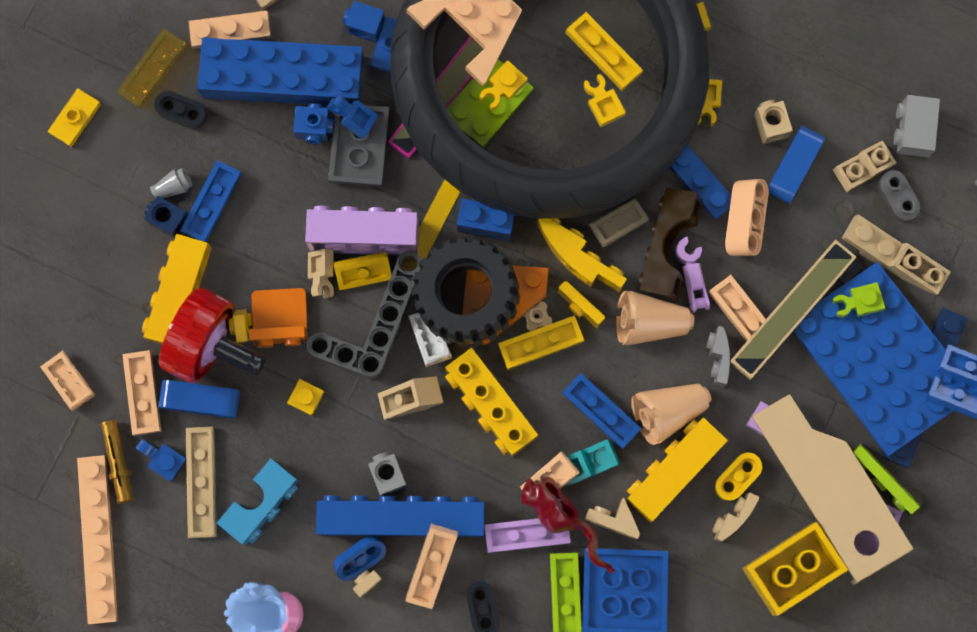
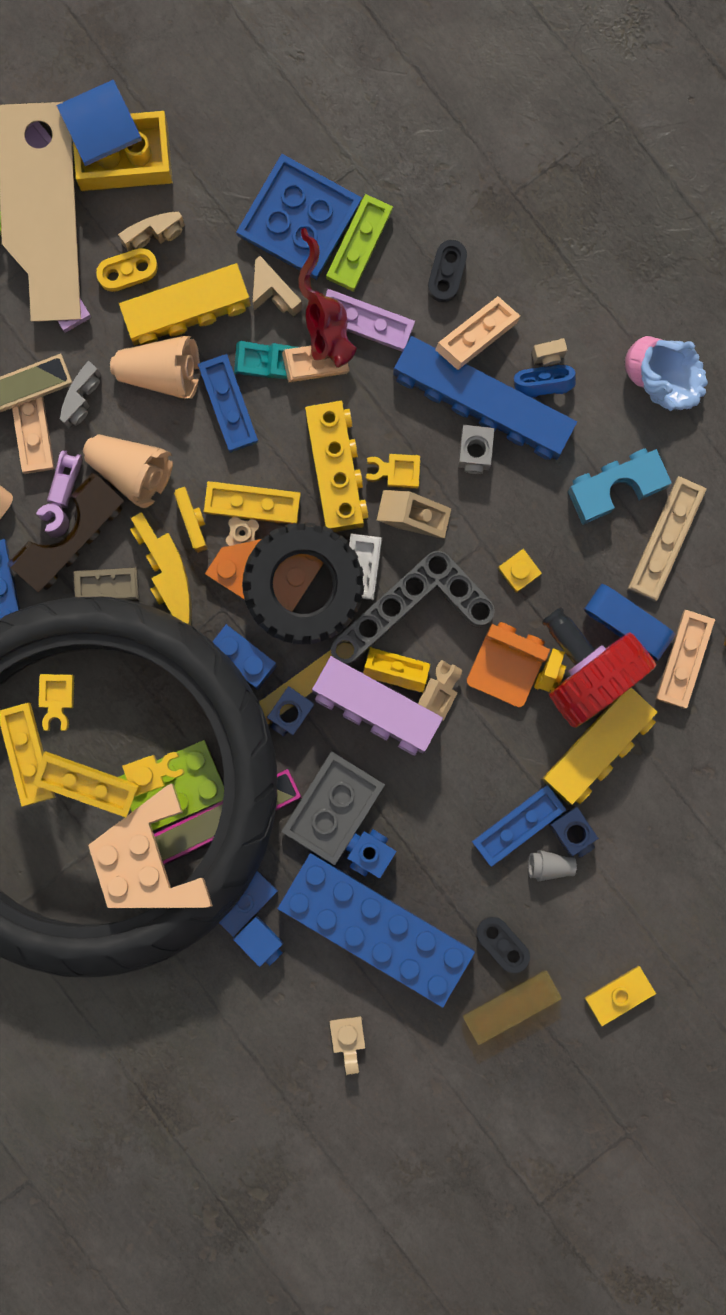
camera: 160 degrees left, 5 degrees up
blue plate [136,439,186,482] -> none
light nougat plate [189,11,271,49] -> none
blue plate [327,95,378,139] -> none
none -> yellow plate [33,751,138,818]
none -> blue slope [56,80,142,166]
none -> dark blue brick [267,686,314,736]
none -> yellow plate [366,454,420,488]

